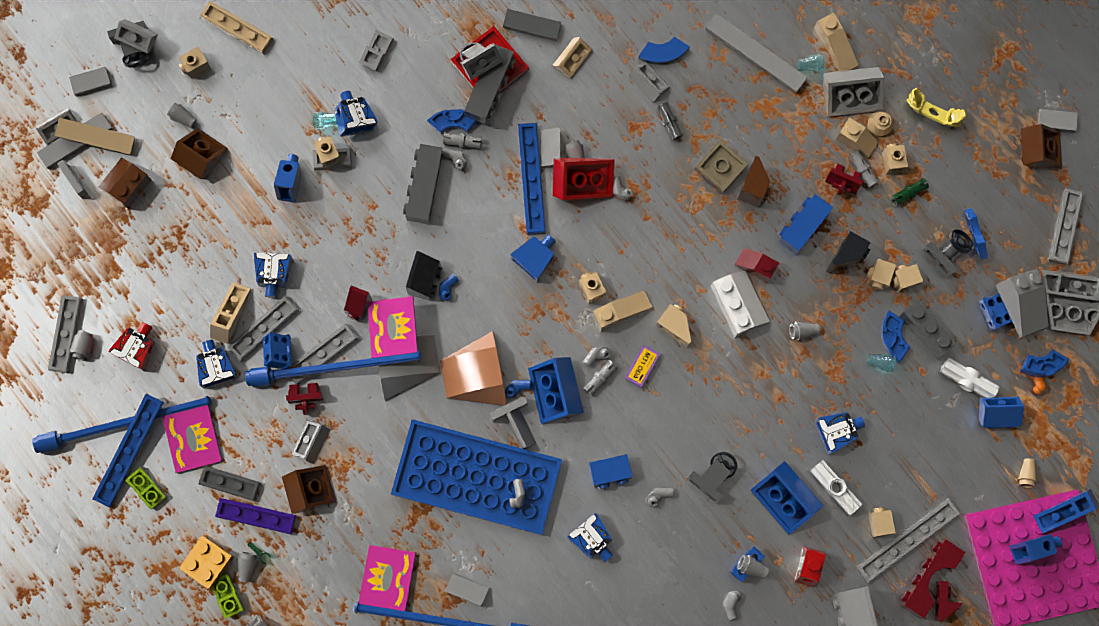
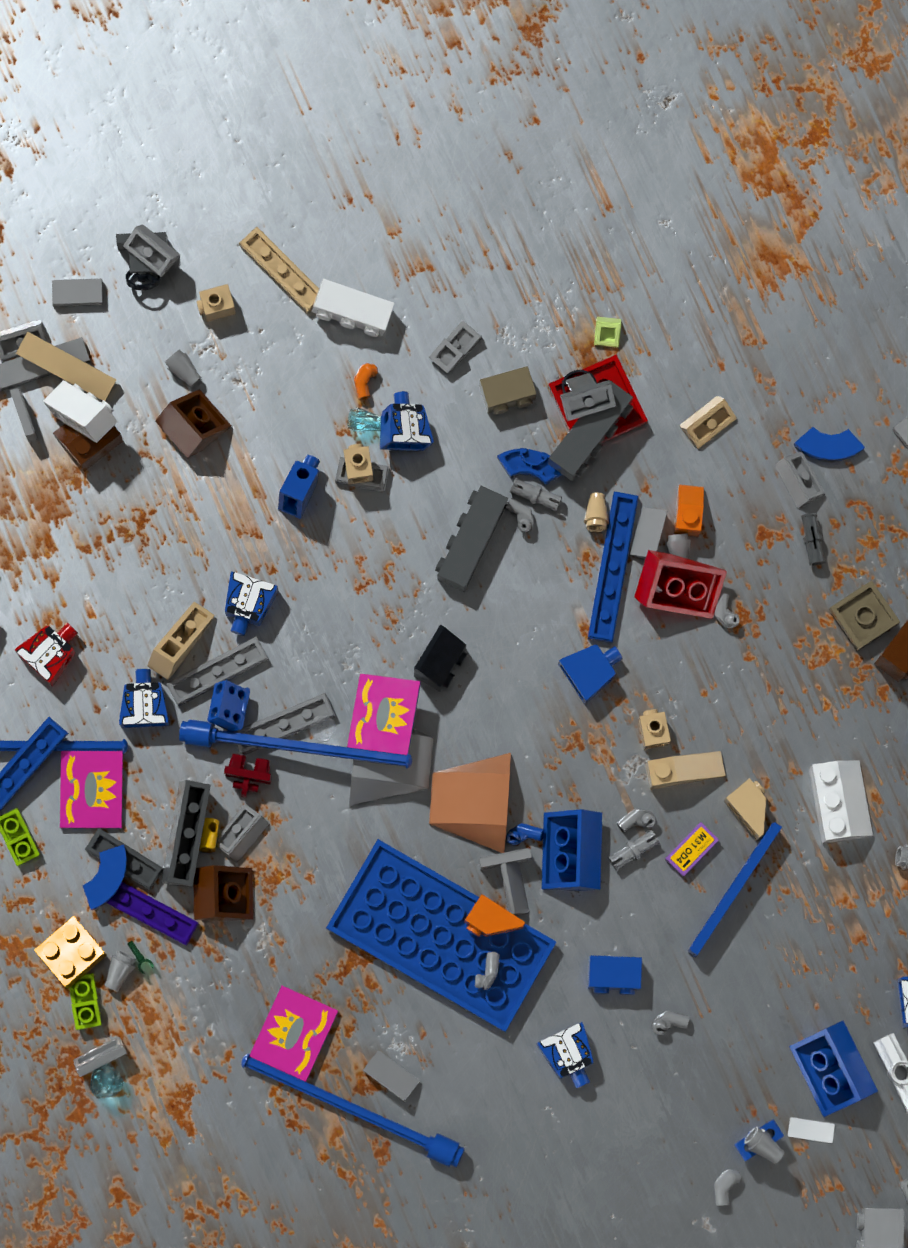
camera: 15 degrees right, 0 degrees up
dark red slope [344,285,372,321] -> none
blue arm [439,274,459,301] -> none
dark grey tile [503,9,561,41] -> none
dark grey piece [687,452,738,504] -> none
dark red slope [734,248,779,284] -> none
red torso [794,546,826,587] -> none
none -> white brick [43,380,118,443]
none -> blue tile [83,844,127,911]
none -> dark grey brick [161,780,211,887]
none -> yellow piece [199,818,219,853]
none -> clear tile [310,715,335,741]
none -> white brick [312,279,394,337]
none -> orange arm [354,363,378,400]
none -> orange slope [464,894,525,937]
none -> dark tan brick [479,366,536,415]
none -> tan cone [584,493,609,532]
none -> yellowish green slope [594,317,621,348]
none -> orange slope [674,485,704,537]
none -> blue tile [688,822,782,957]
none -> white sticker [788,1117,835,1143]

